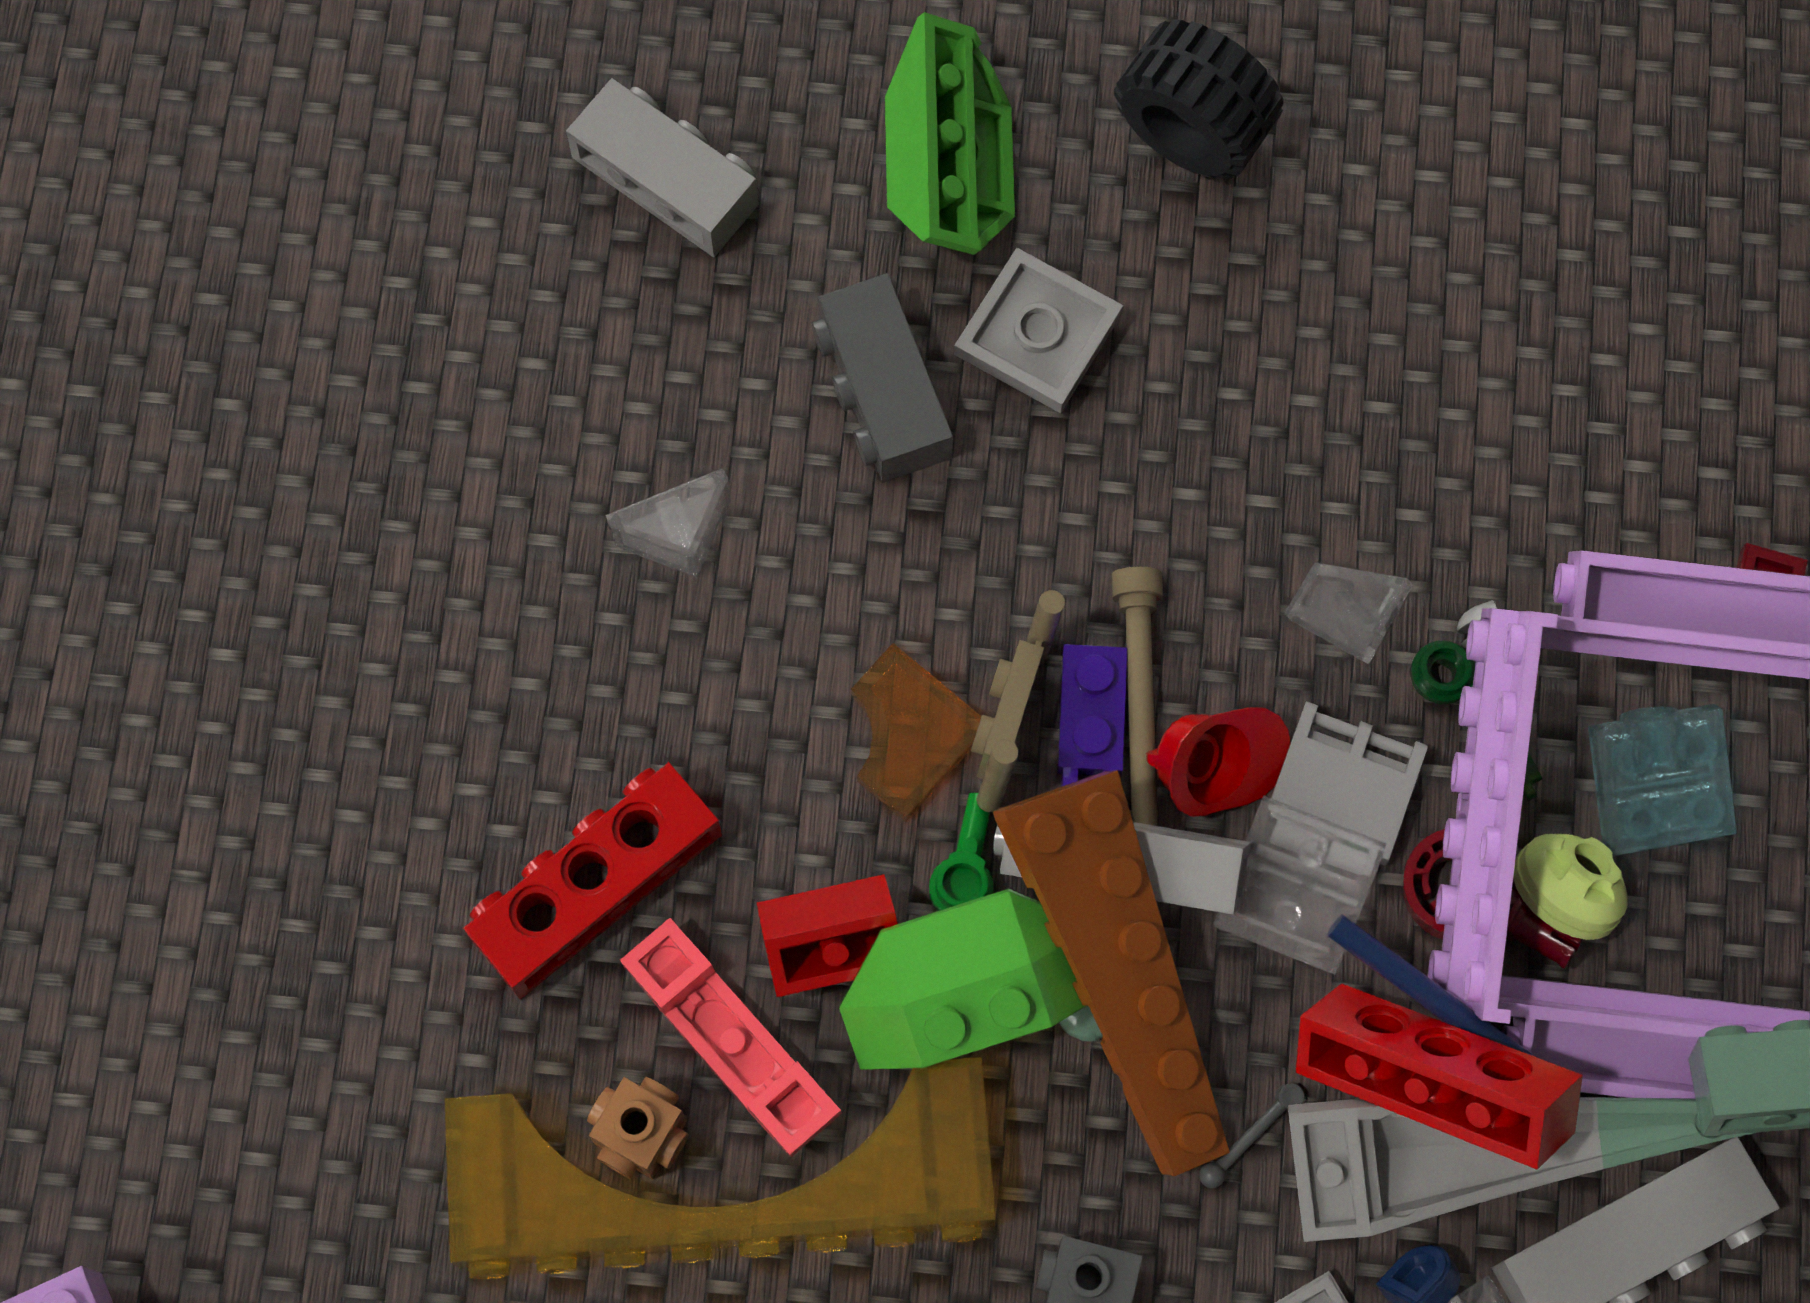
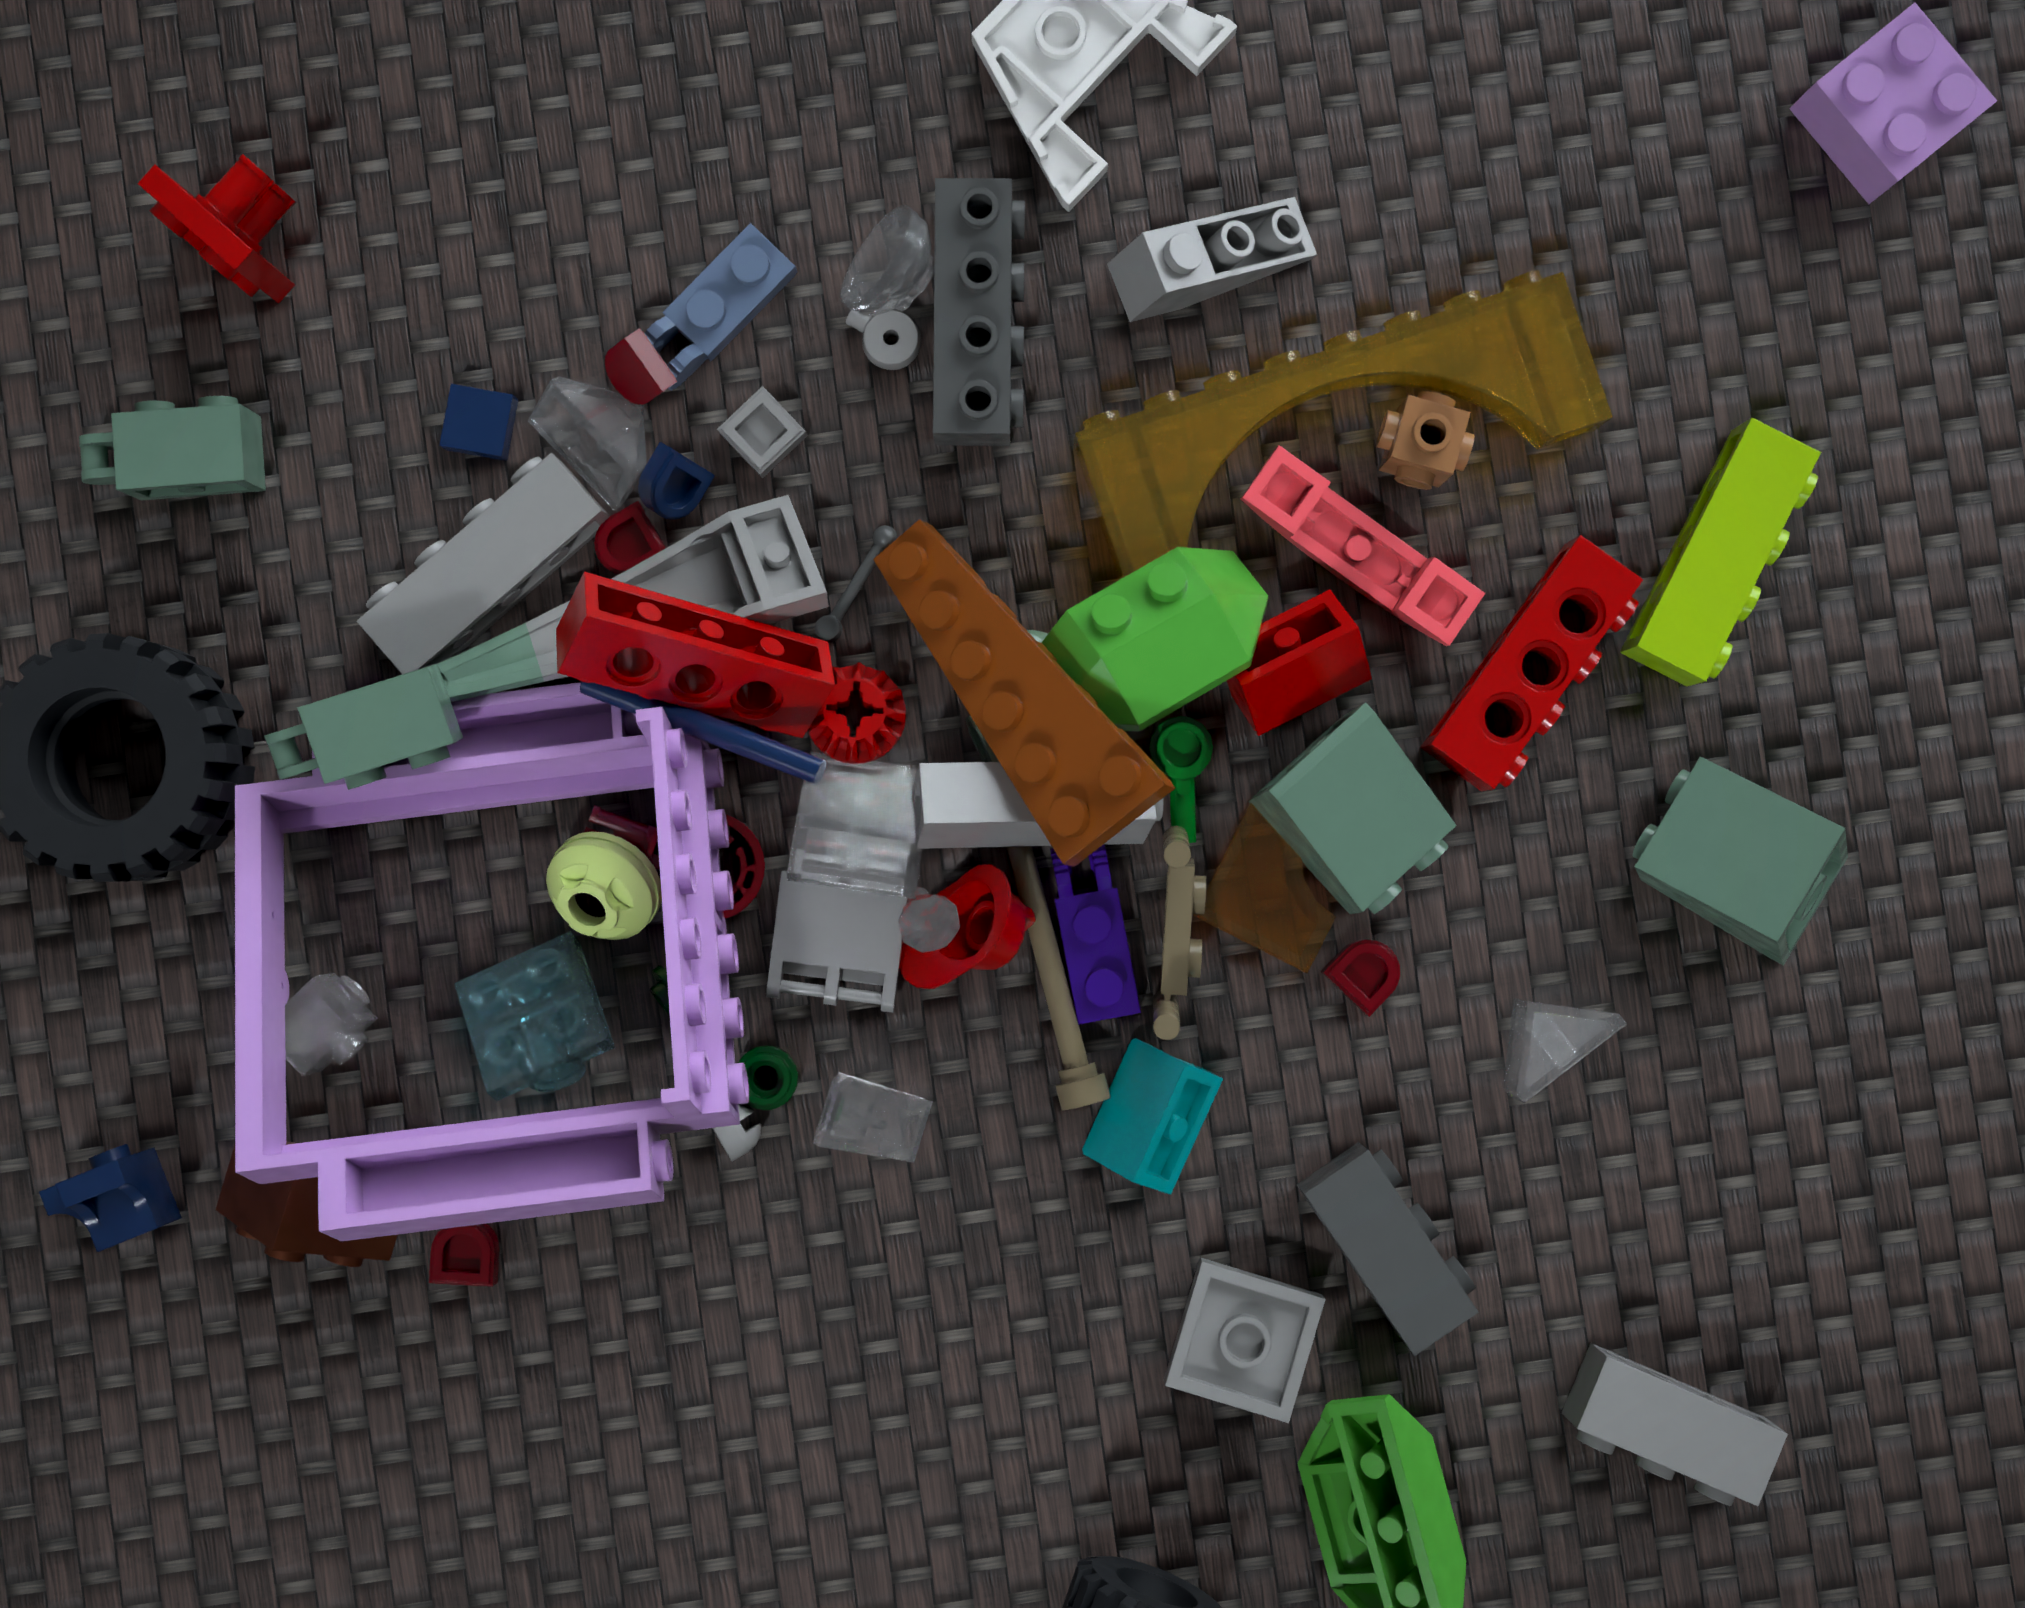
camera: 170 degrees right, 15 degrees up
none -> dark red tile [594,501,666,575]
none -> red gear [807,662,906,764]
none -> clear rock [898,887,960,953]
none -> teal panel [1082,1038,1223,1195]
none -> sand green slope [1248,702,1457,914]
none -> dark red tile [1320,939,1400,1017]
none -> lime brick [1620,418,1821,687]
none -> sand green slope [1632,756,1848,966]

